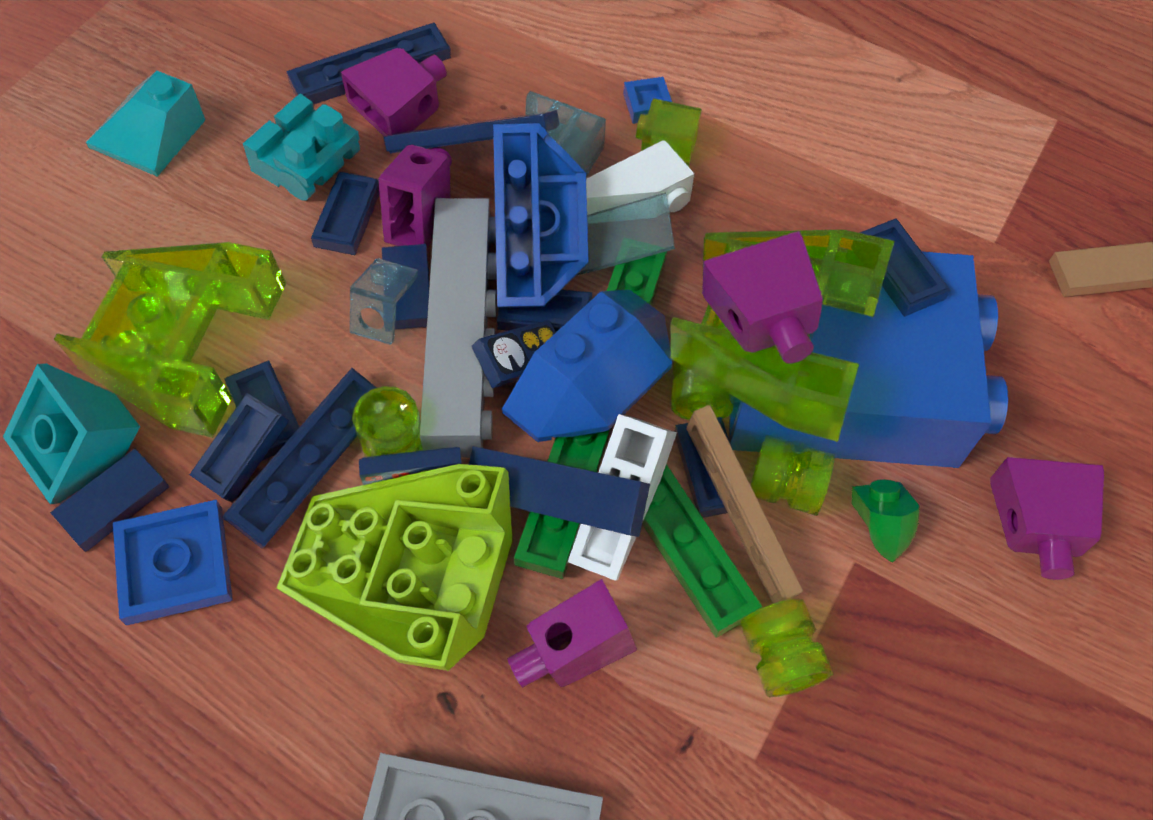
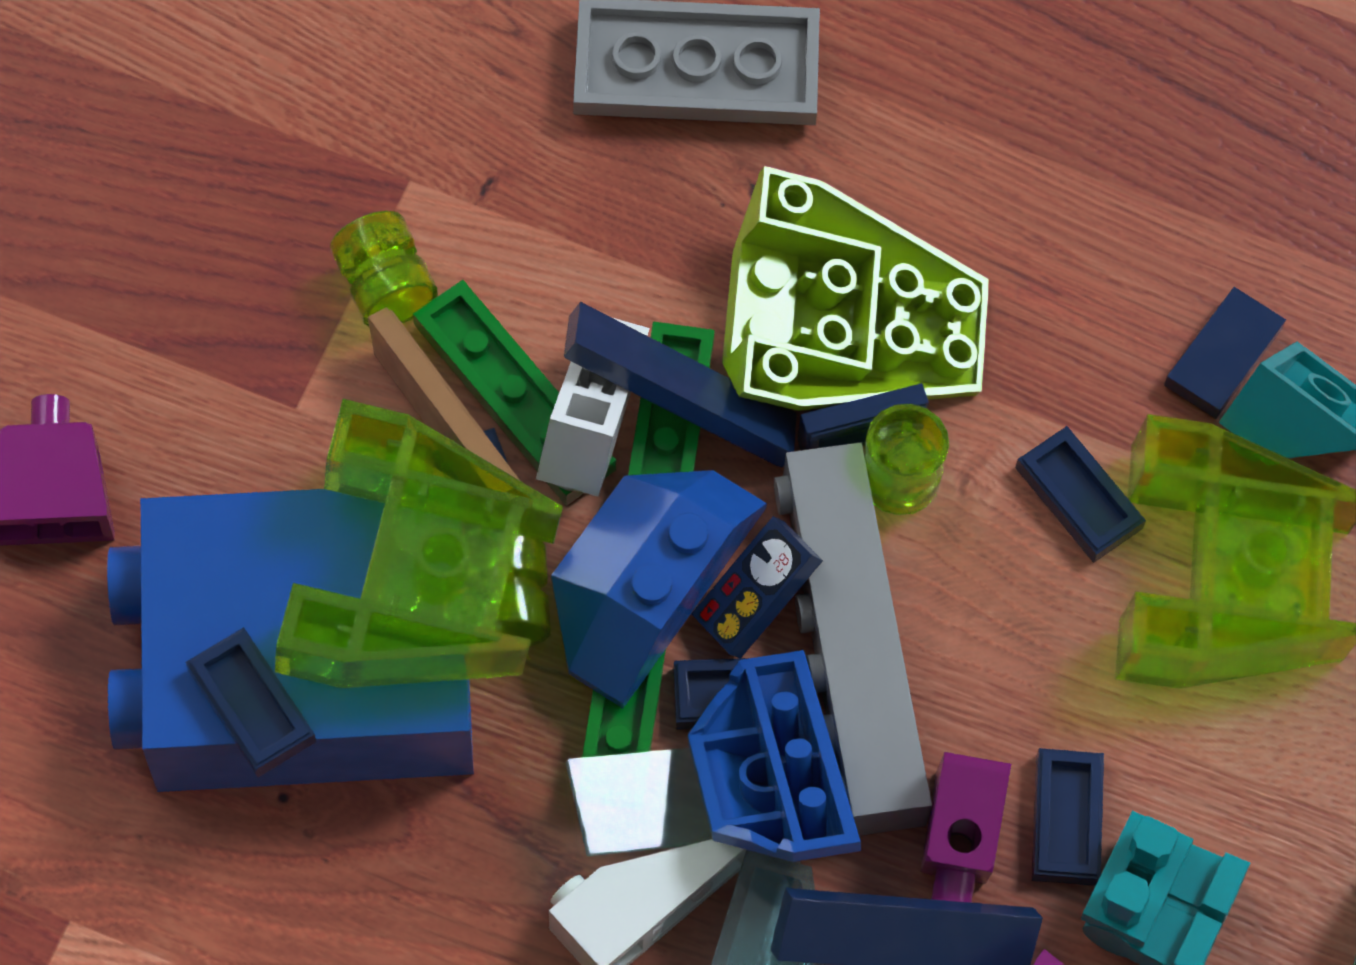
camera: 170 degrees right, 5 degrees up
blue plate [113,500,233,626] -> none
dark blue tile [189,393,290,503] -> none
dark blue tile [222,368,389,549] -> none
clear light blue bracket [349,258,418,345] -> none
dark blue tile [382,244,430,330] -> none
magenta torso [507,579,637,688] -> none
magenta torso [702,231,823,364] -> none
green plate [851,479,920,562] -> none

